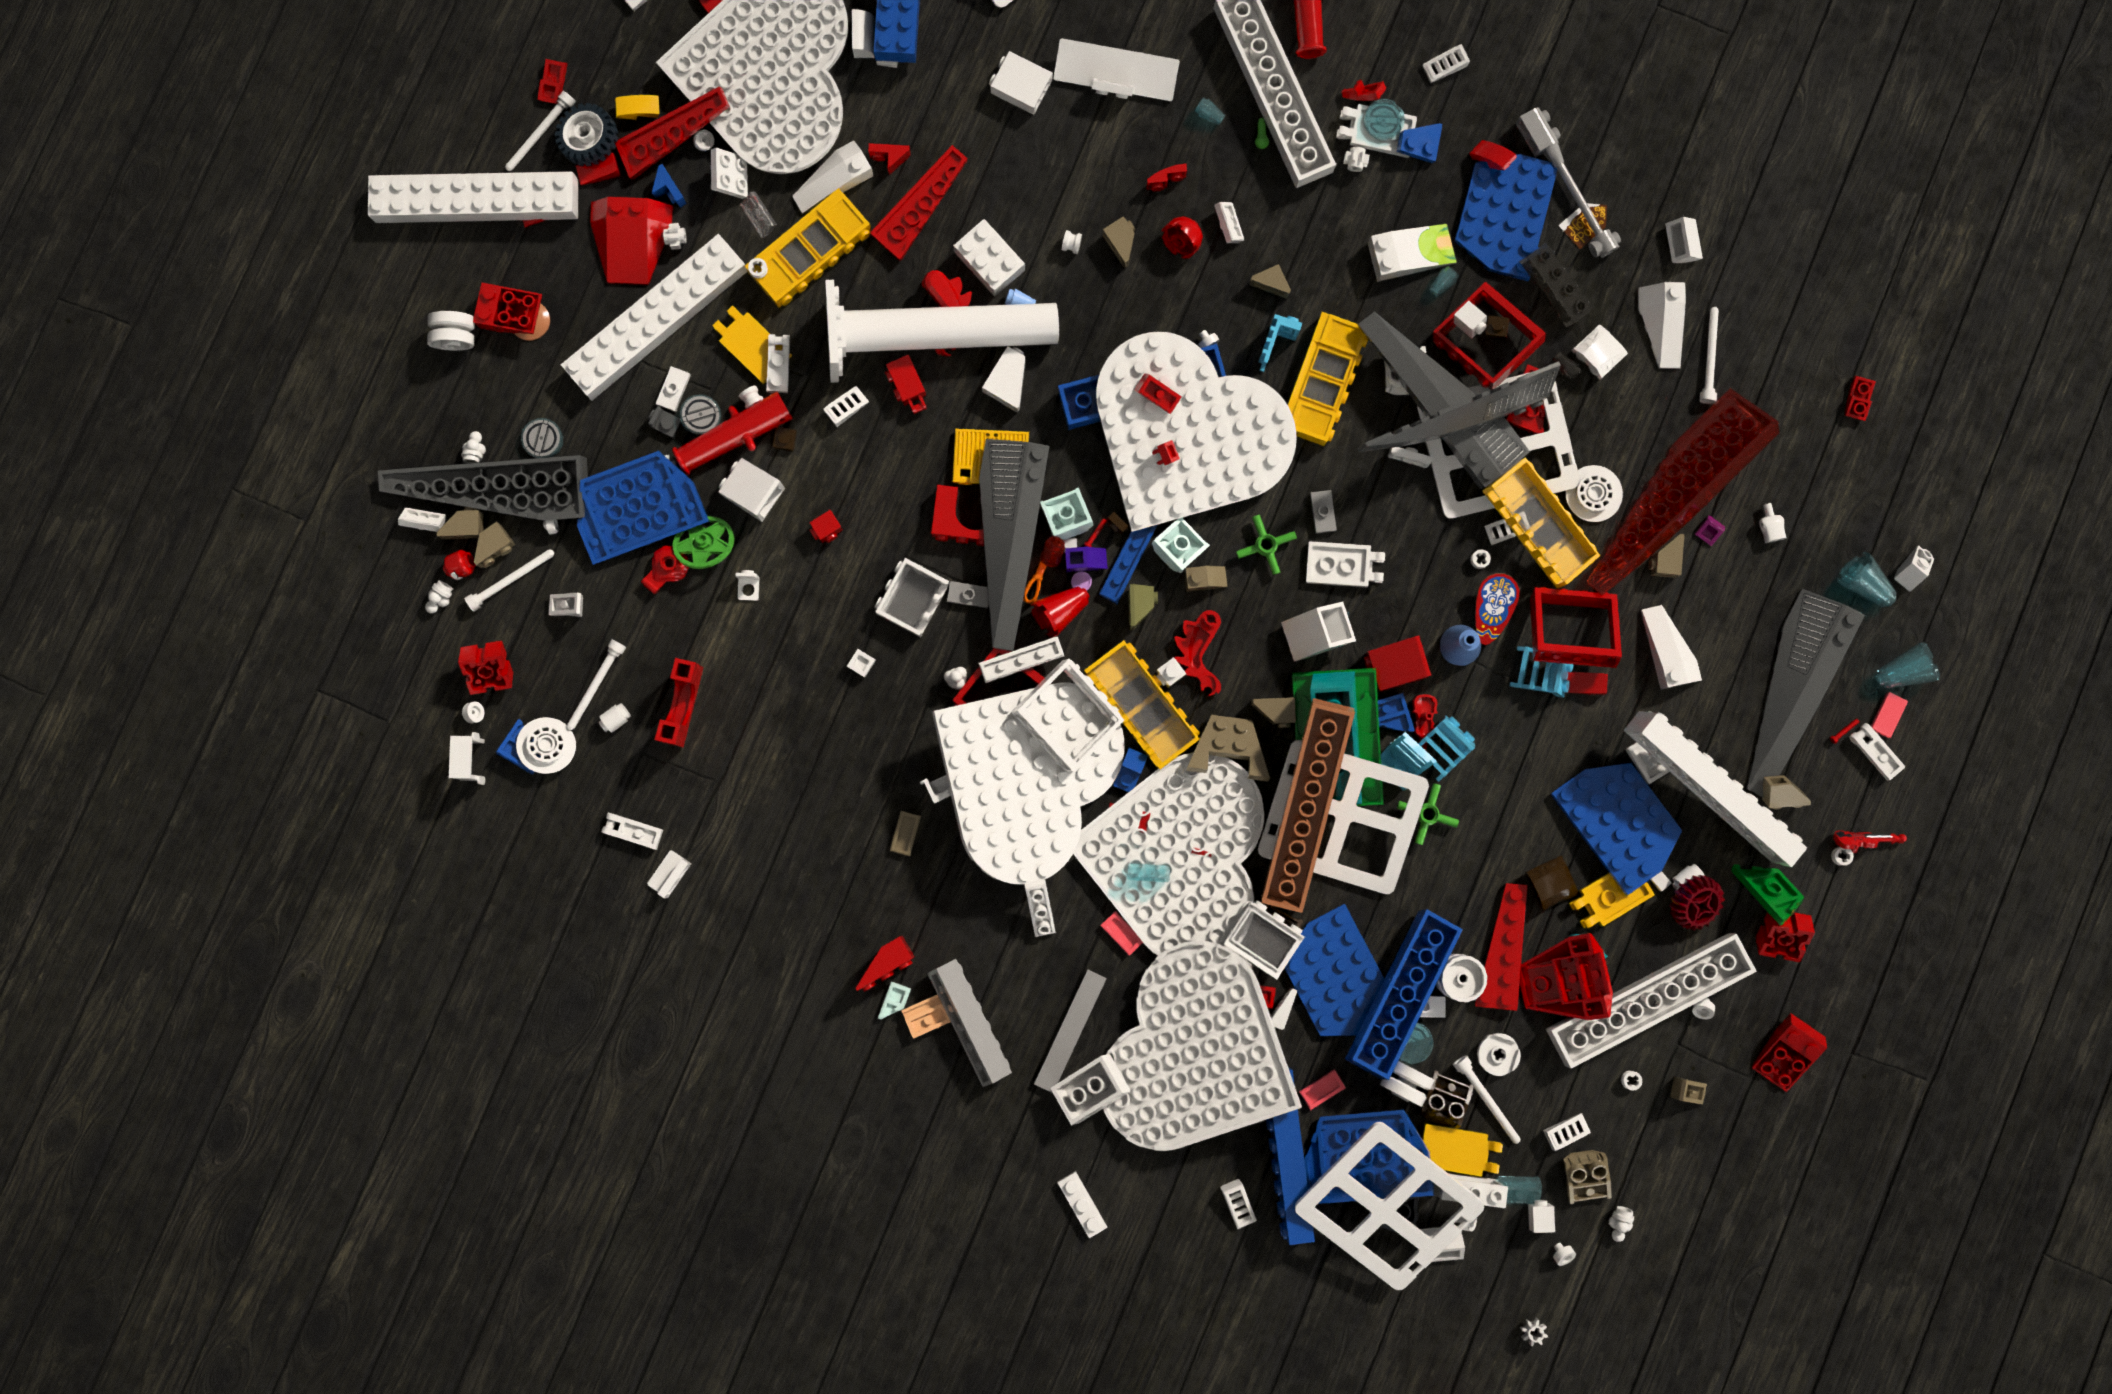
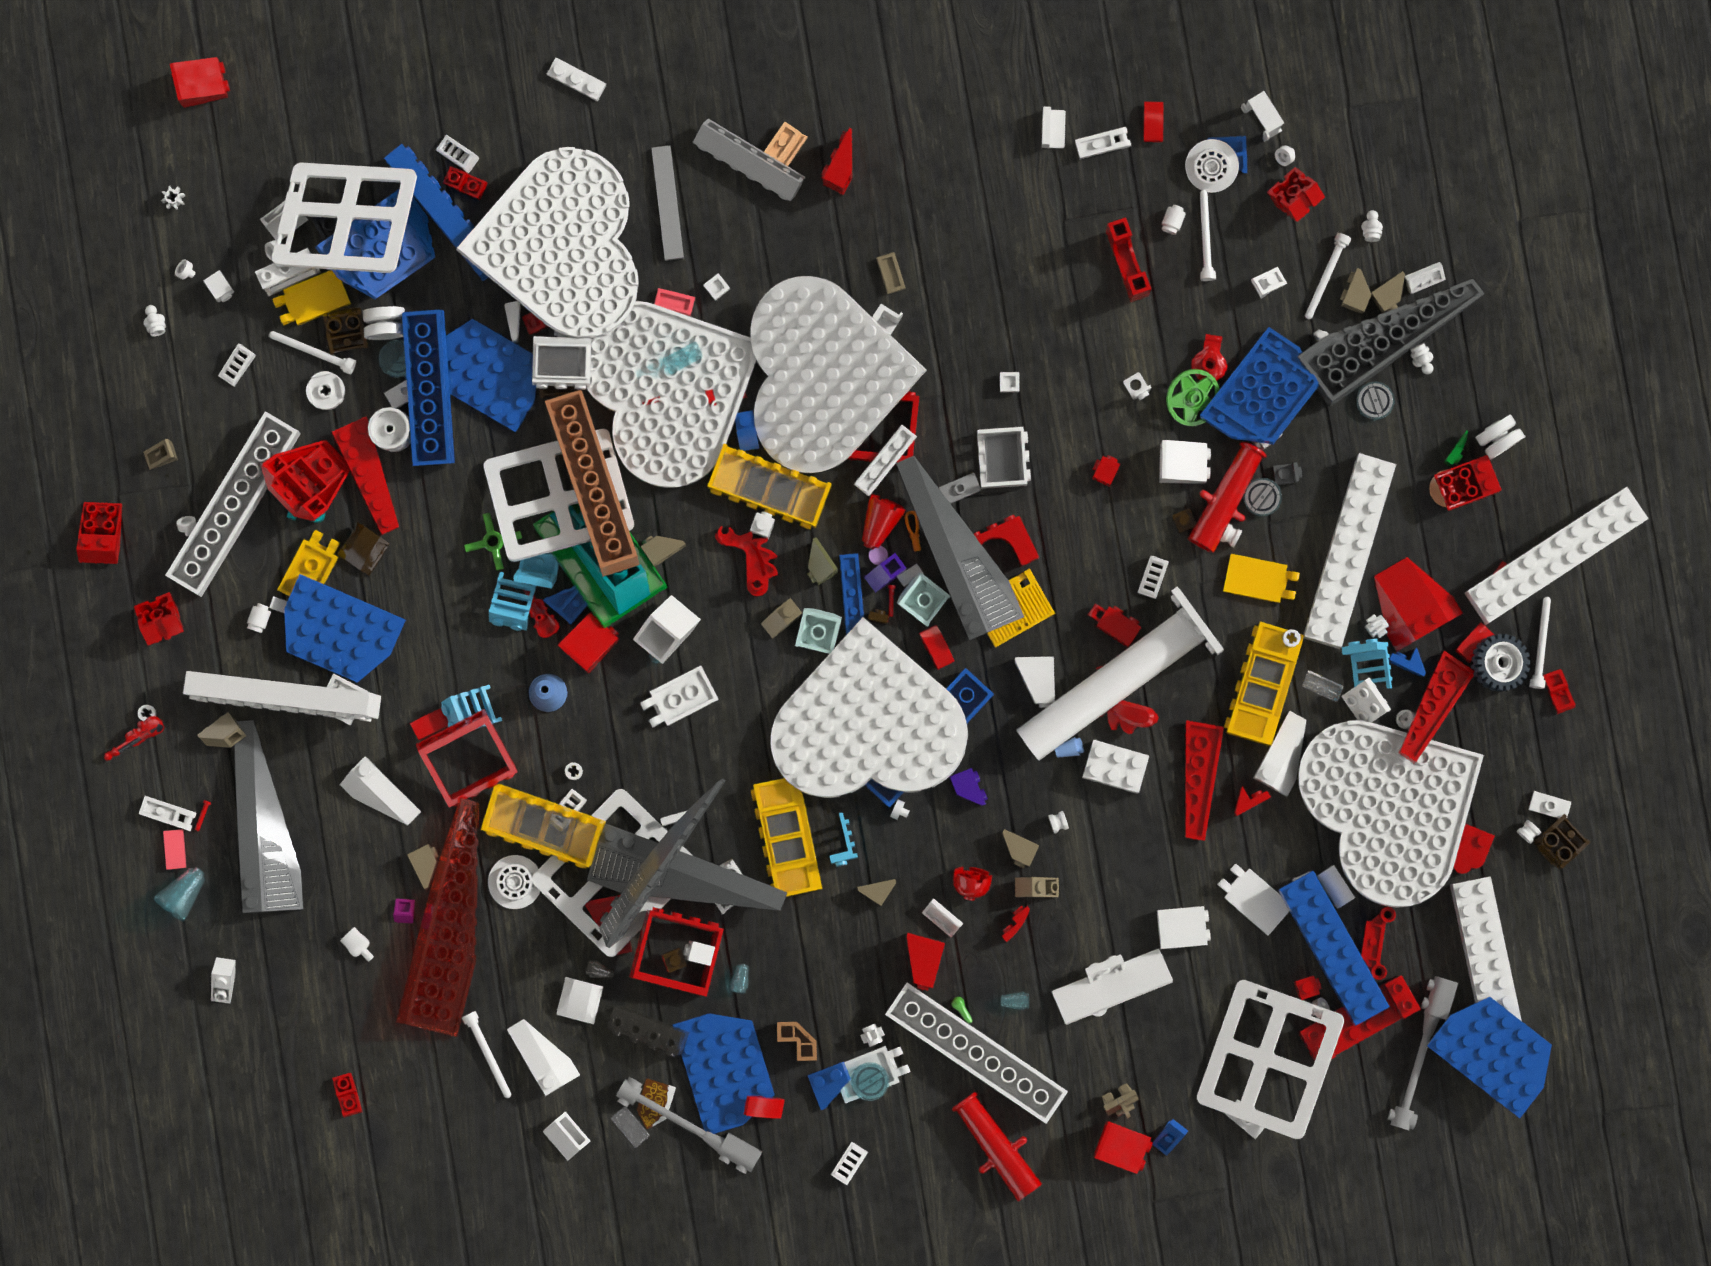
camera: 155 degrees right, 0 degrees up
red head [443,550,476,580] -> none
yellow slope [615,95,659,120] -> none
white plate [656,366,691,412] -> none
white plate [766,334,790,393] -> none
light aqua tile [878,981,911,1019] -> none
white piece [944,667,967,690] -> none
white window [1011,659,1124,773] -> none
white tile [1025,880,1056,937] -> none
clear red brick [1040,536,1065,567] -> none
white brick [1051,1054,1130,1125] -> none
red slope [1134,373,1182,414] -> none
red tile [1152,440,1180,465] -> none
dark tan wing [1186,715,1270,781] -> none
bright green bar [1236,515,1297,575] -> none
coral tile [1299,1069,1346,1110] -> none
light grey plate [1310,490,1337,534] -> none
red slope [1341,80,1386,101] -> none
white slope [1368,224,1457,282] -> none
shield [1475,573,1520,645] -> none
clear light blue slope [1498,1176,1542,1204] -> none
dark tan slope [1563,1150,1612,1204] -> none
white bush [1621,1070,1642,1090] -> none
dark red gear [1669,875,1725,931] -> none
green wing [1731,864,1804,926] -> none
clear light blue cone [1837,552,1897,607] -> none
none -> red slope [443,166,488,200]
none -> clear plate [610,1106,650,1148]
none -> white plate [703,273,730,301]
none -> medium nougat brick [777,1022,817,1061]
none -> red slope [906,933,945,991]
none -> red slope [919,625,954,669]
none -> dark purple slope [950,768,987,806]
none -> dark tan slope [1015,877,1059,897]
none -> red slope [1144,102,1163,142]
none -> white tile [1217,864,1289,936]
none -> medium azure plate [1342,639,1392,689]
none -> green plate [1444,430,1468,467]

